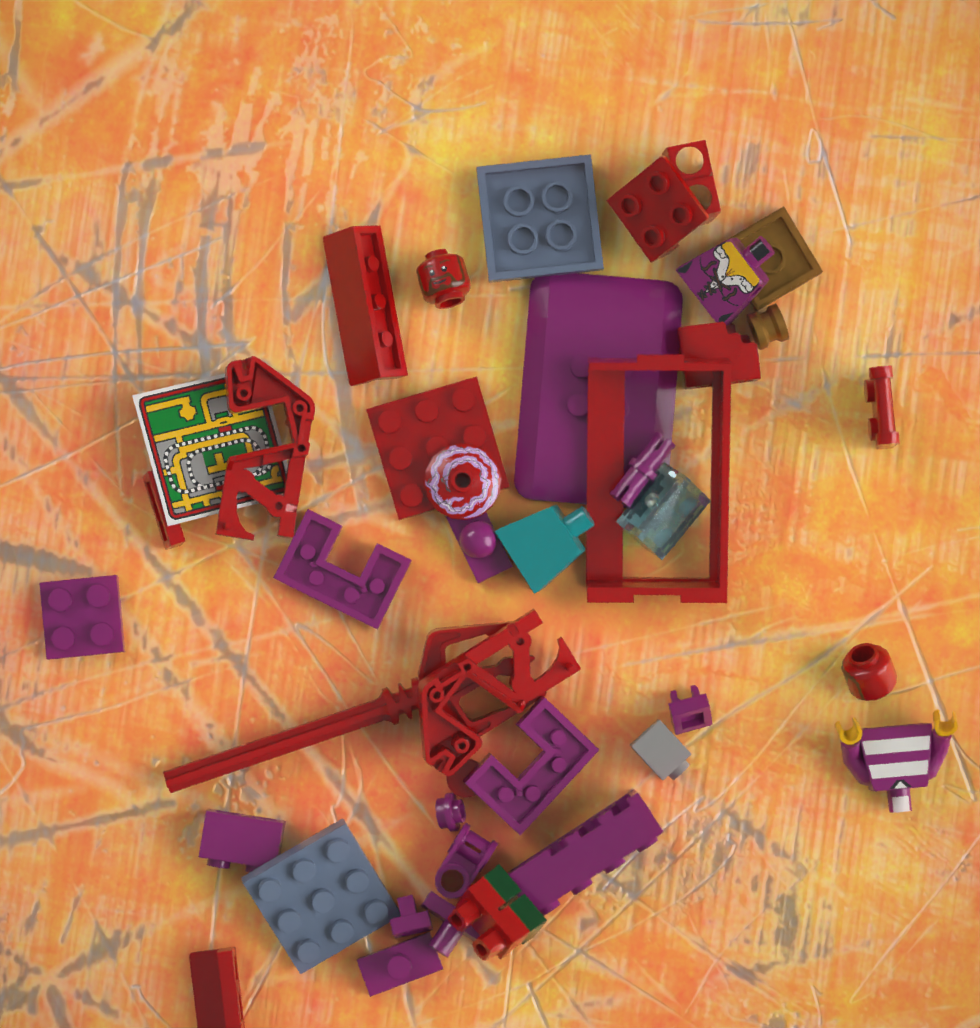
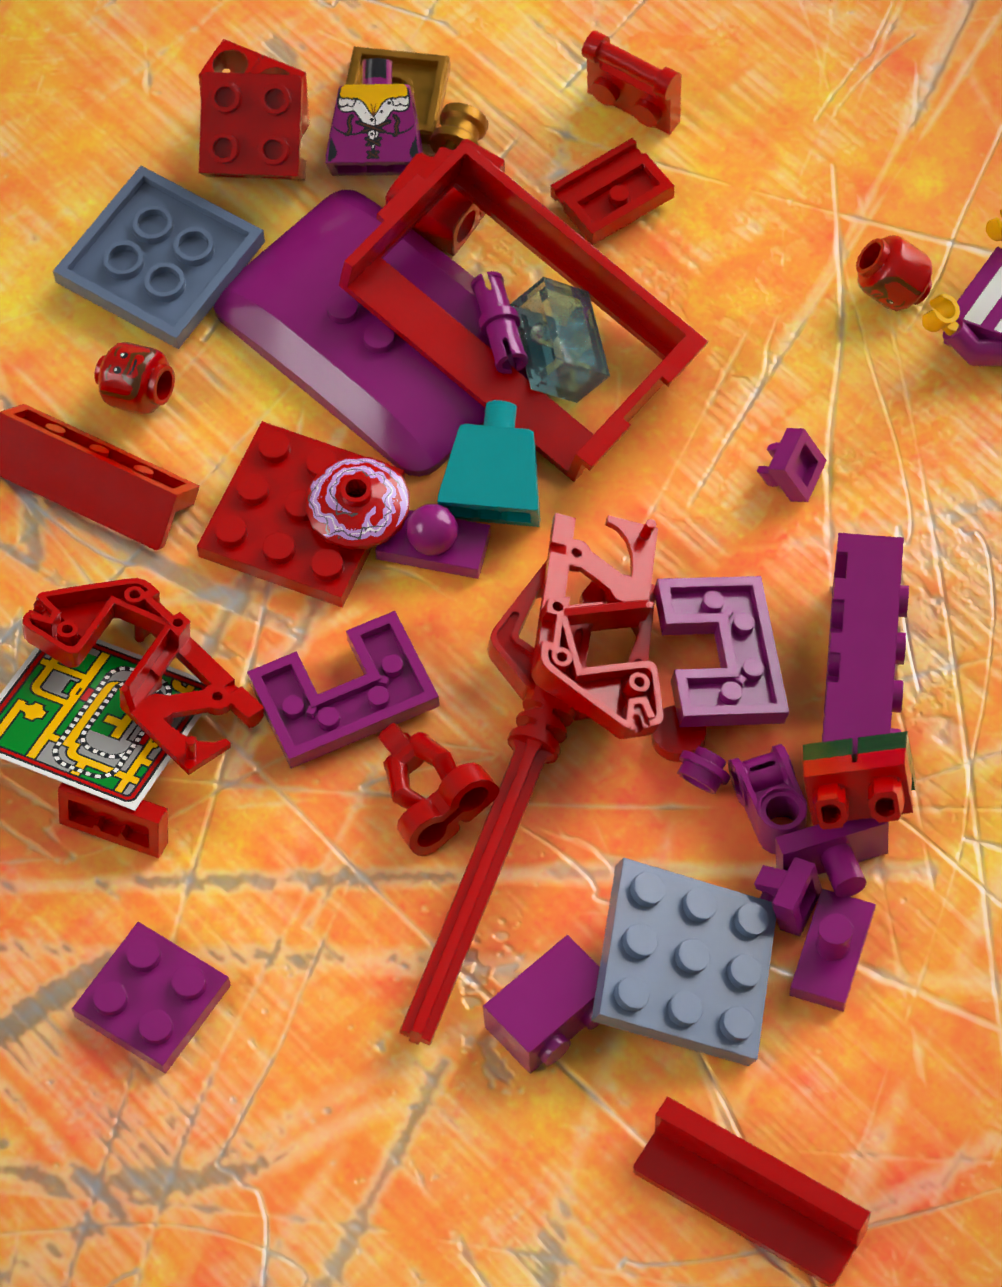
camera: 45 degrees left, 25 degrees down
light grey brick [629,719,691,781] -> none
none -> red piece [379,722,499,856]
none -> red plate [550,138,674,245]

